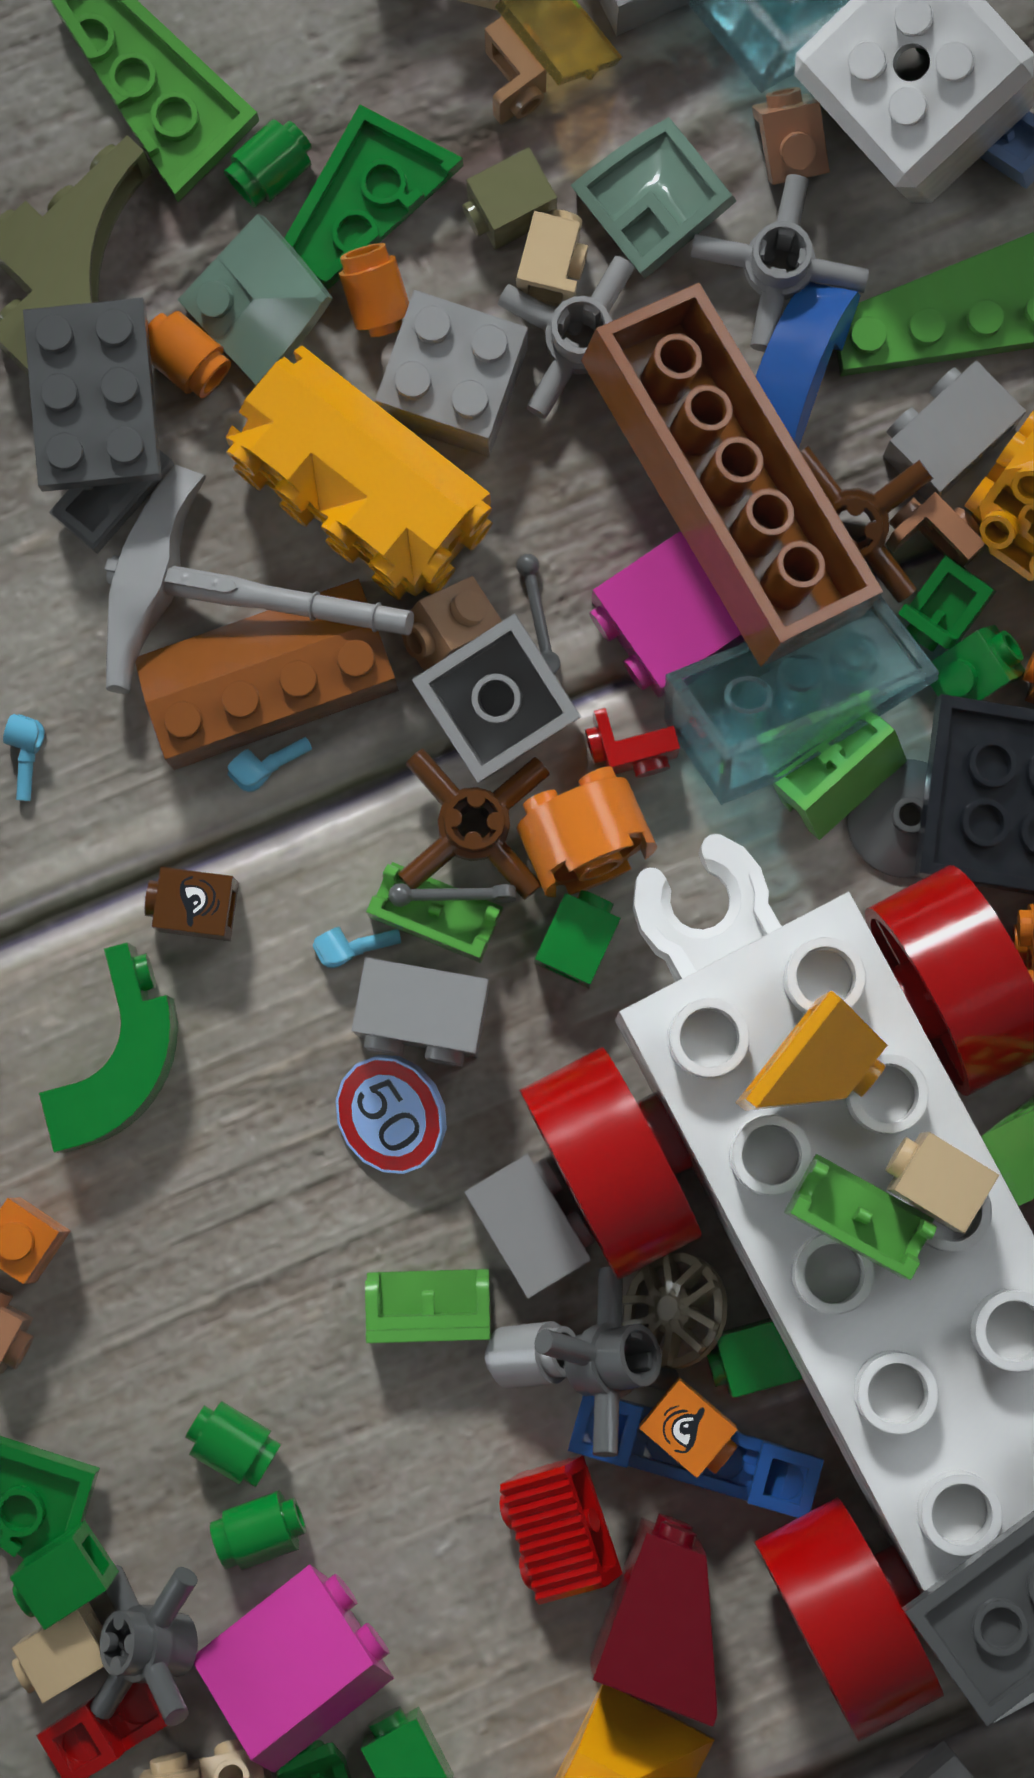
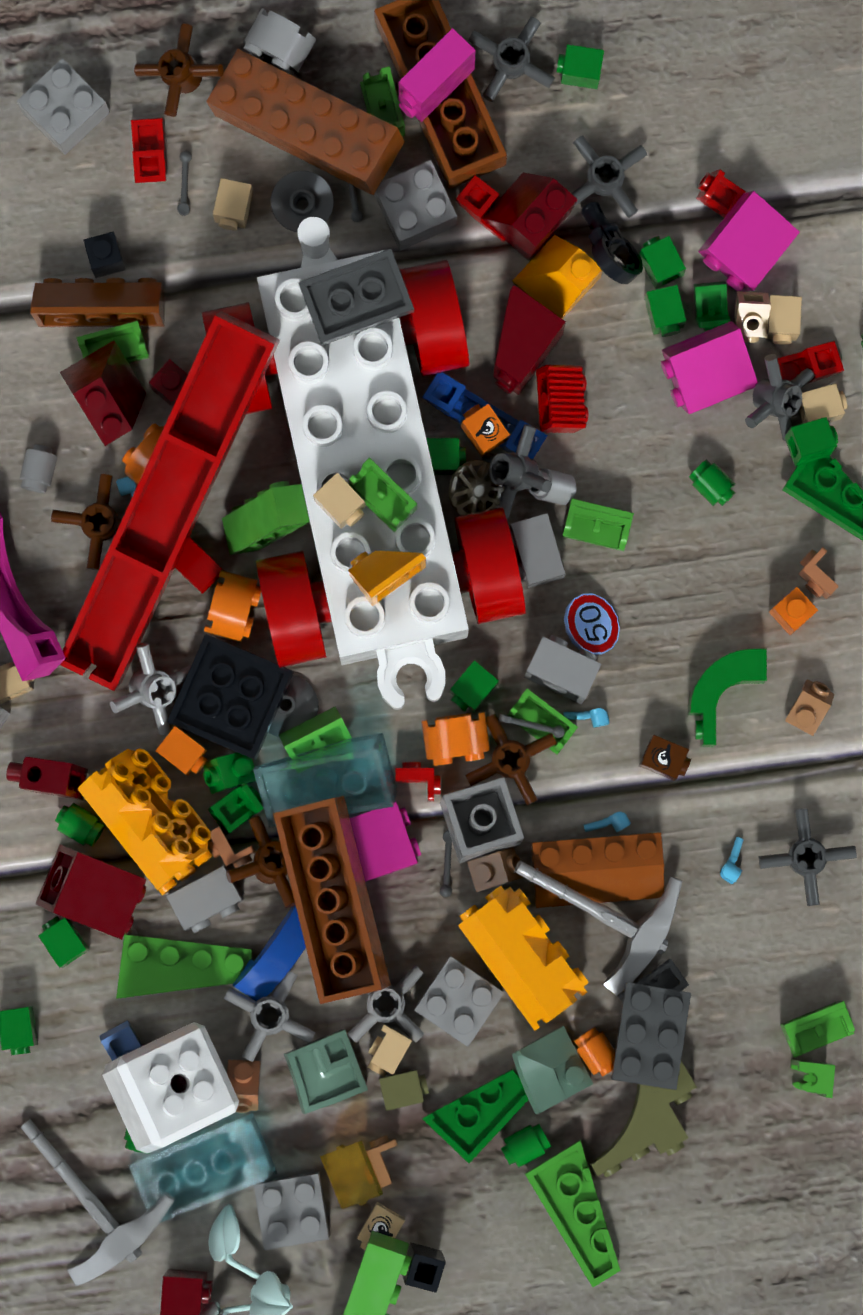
camera: 170 degrees left, 0 degrees up
green brick [210,1490,306,1570] -> none
orange brick [339,243,409,337] -> none

